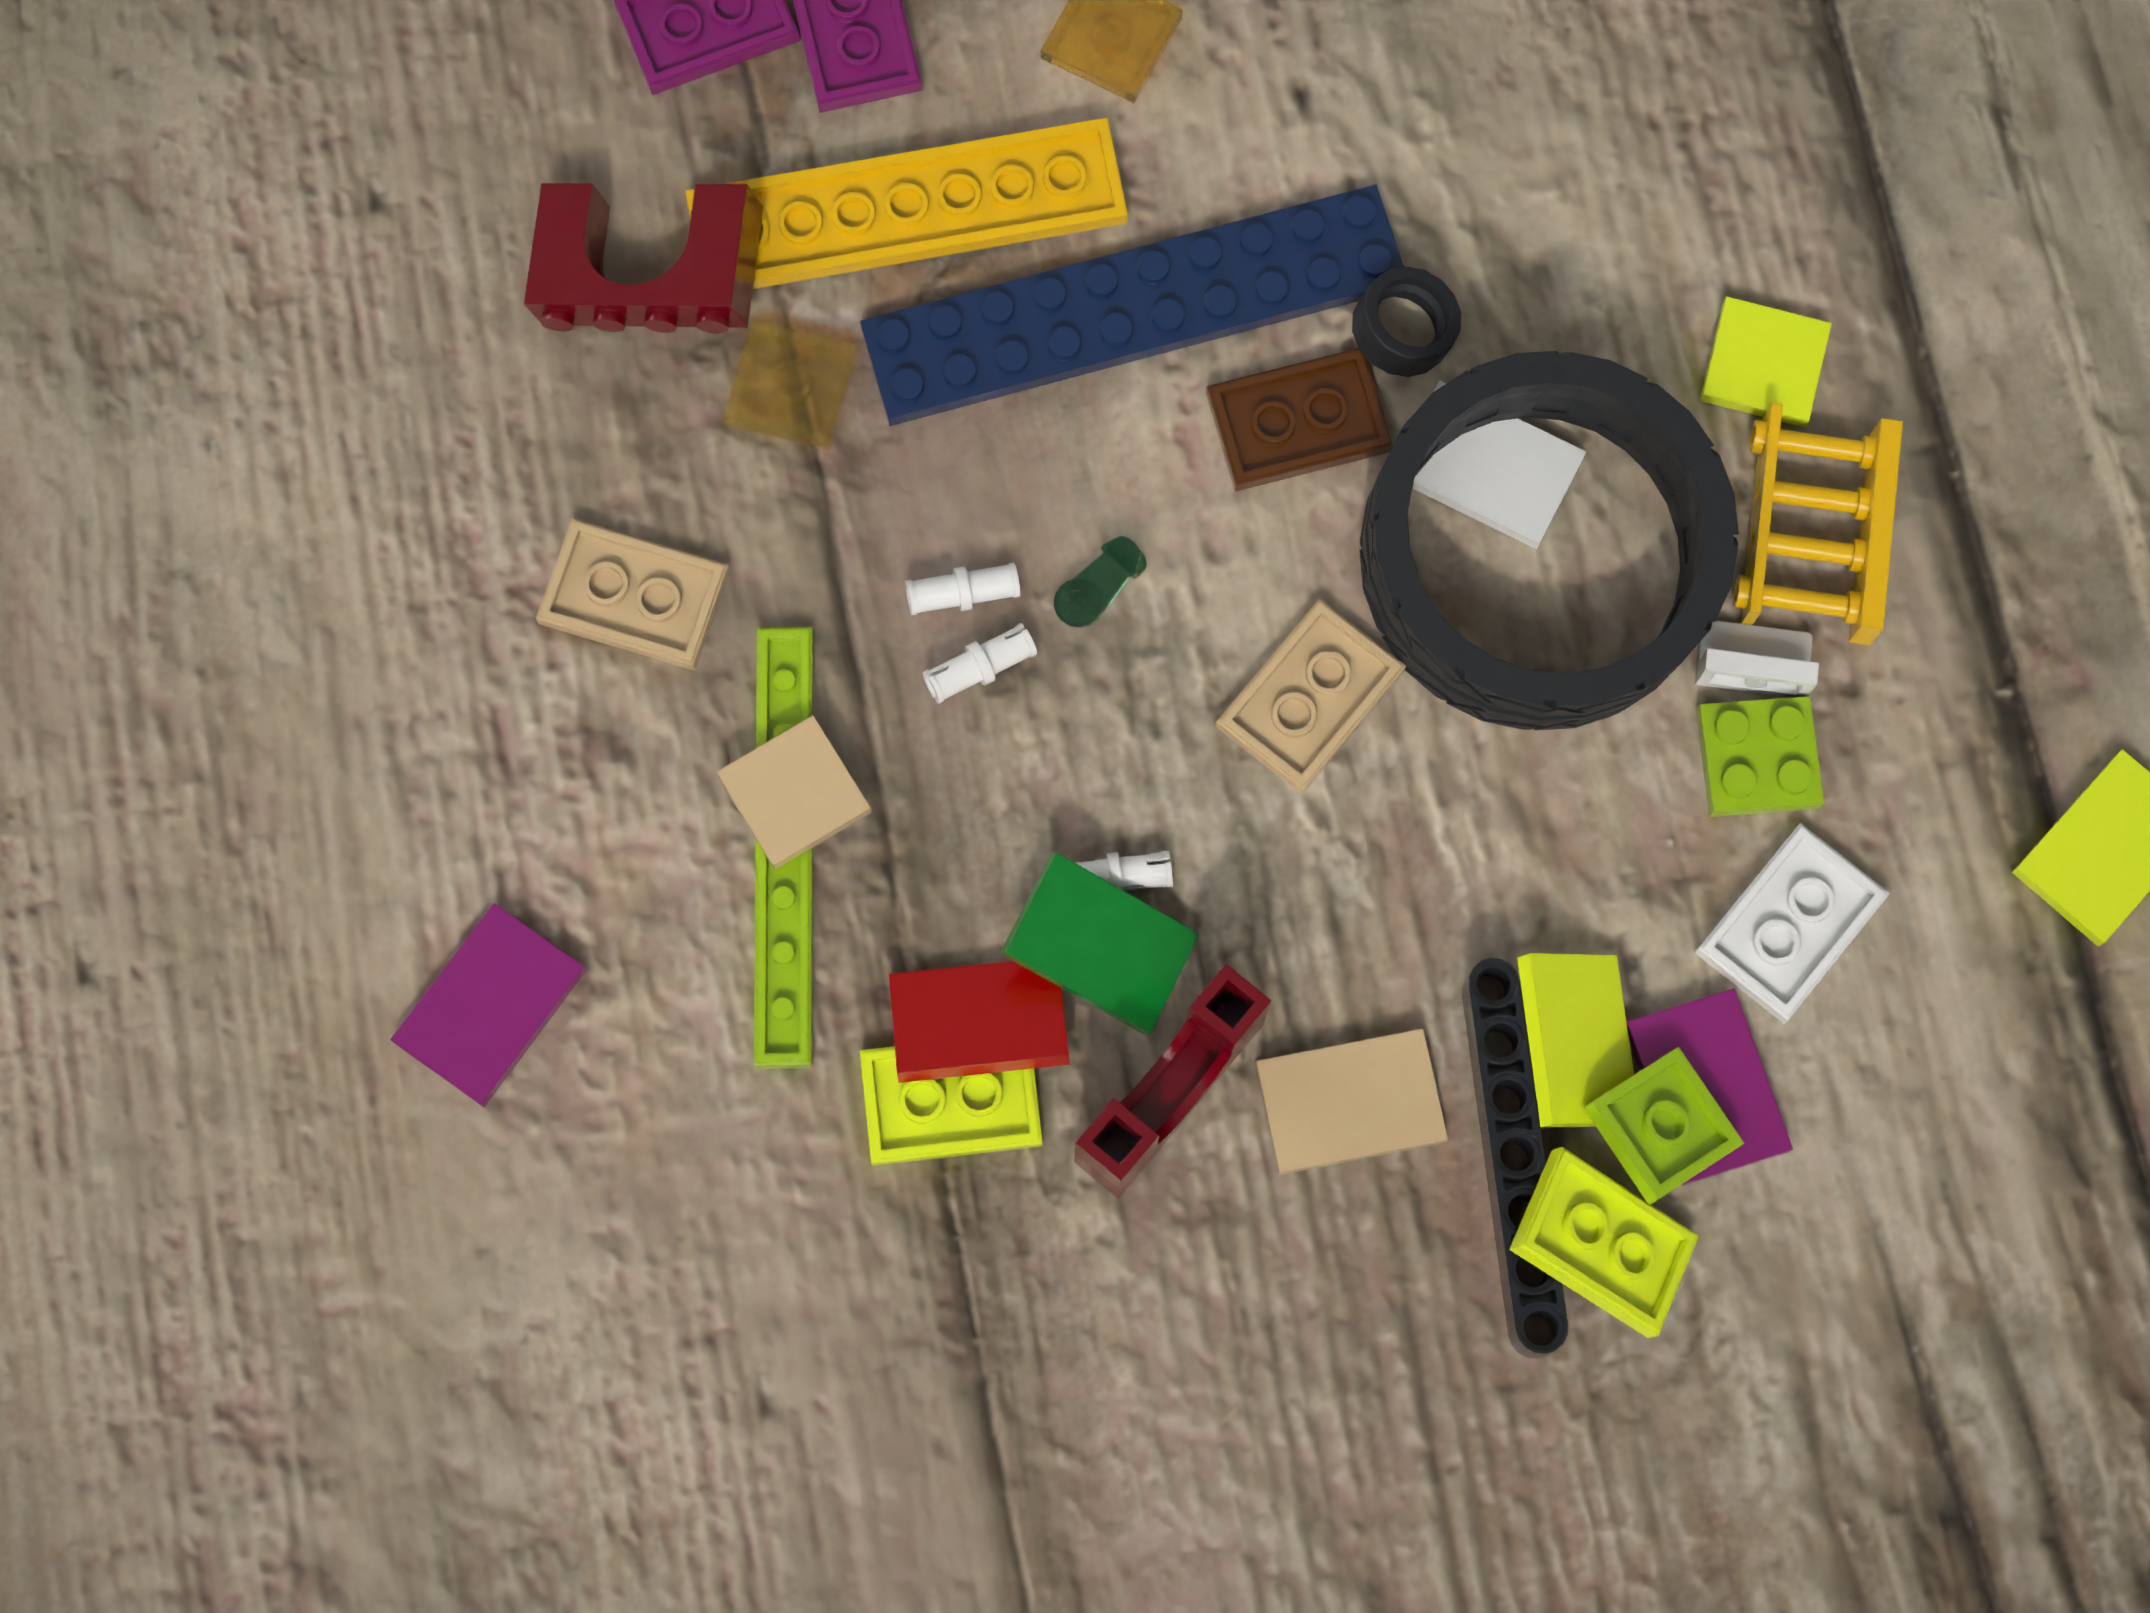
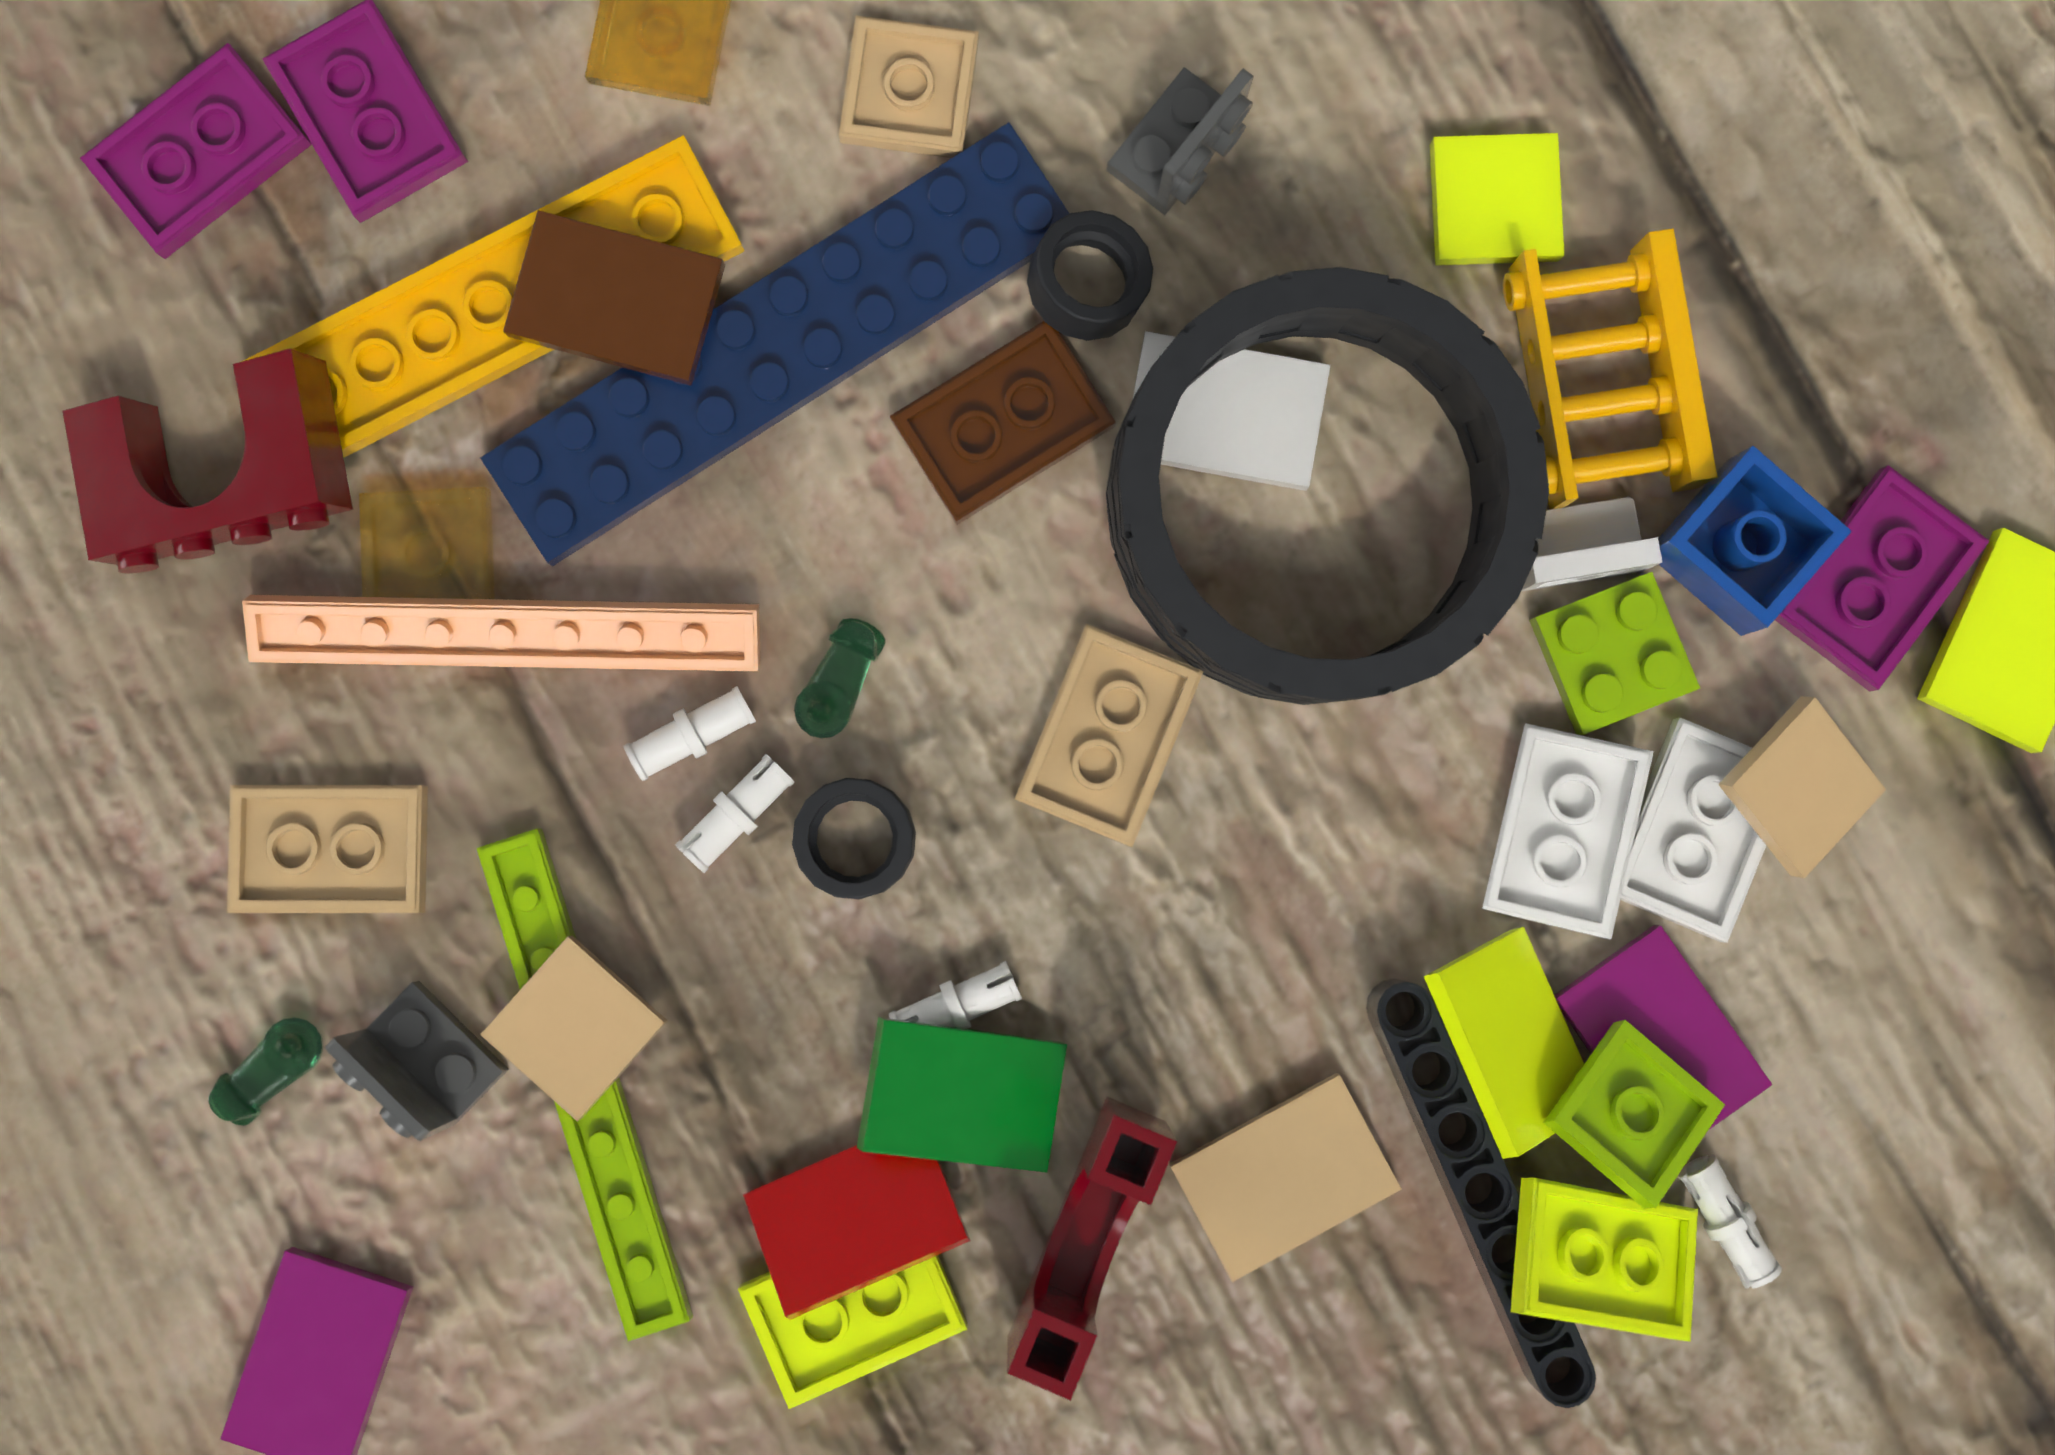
camera: 20 degrees left, 10 degrees up
none -> clear green piece [208,1017,324,1126]
none -> light nougat tile [242,595,760,671]
none -> dark grey bracket [325,981,509,1141]
none -> reddish brown tile [503,210,725,386]
none -> black tyre [792,778,916,899]
none -> tan tile [839,15,979,158]
none -> dark grey bracket [1106,67,1254,215]
none -> white tile [1482,723,1654,940]
none -> blue brick [1658,446,1852,636]
none -> white pin [1678,1155,1782,1289]
none -> tan tile [1718,696,1886,878]
none -> magenta tile [1775,465,1989,692]

